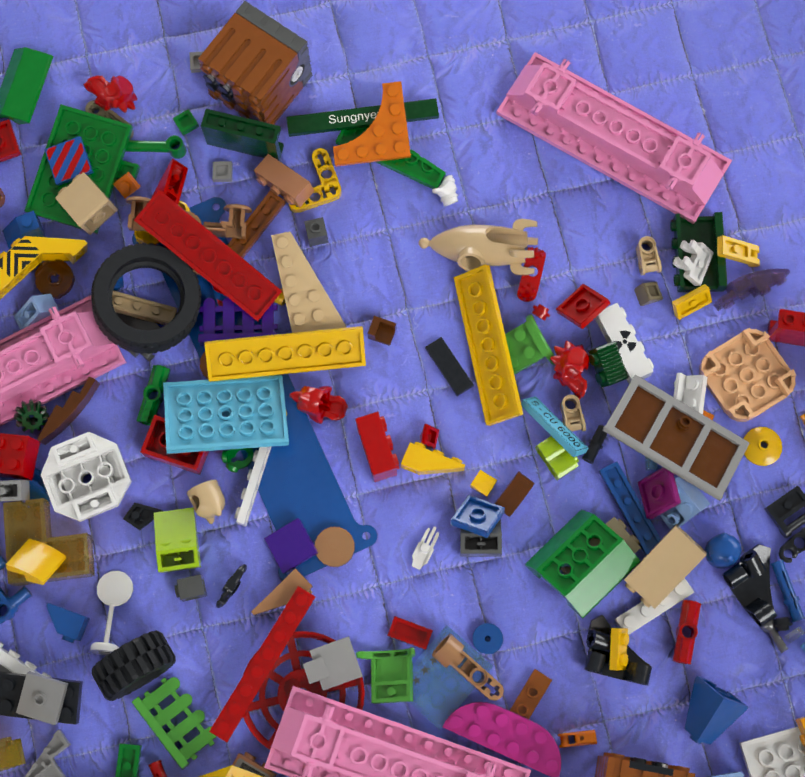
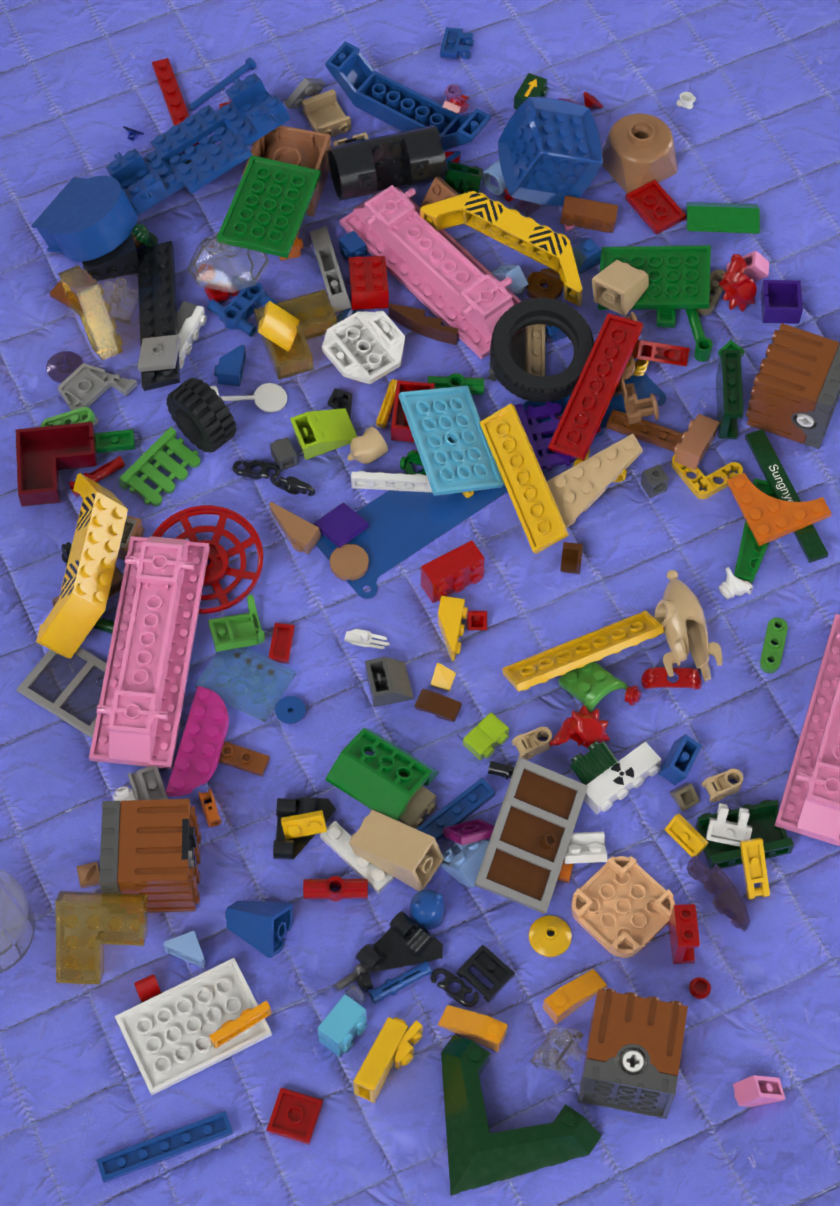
camera: 75 degrees right, 15 degrees down
dark green gear [14,399,49,433] -> none
tile [44,136,94,186] -> none
orange plate [113,172,141,199] -> none
red plate [209,586,316,742] -> none
light grey tile [213,161,233,182] -> none
red head [289,386,348,424] -> none
light grey piece [303,636,363,691] -> none
black tile [425,337,474,396] -> none
medium nougat beam [432,634,504,701] -> none
blue tile [451,495,505,538] -> none
medium azure tile [521,396,589,457] -> none
red tile [556,284,611,329] -> none
none -> black piece [232,460,280,480]
none -> yellow axle [376,379,397,428]
none -> blue brick [658,734,702,785]
none -> bright pink slope [726,251,769,282]
none -> bright green plate [759,618,788,673]
none -> dark purple piece [761,280,803,324]

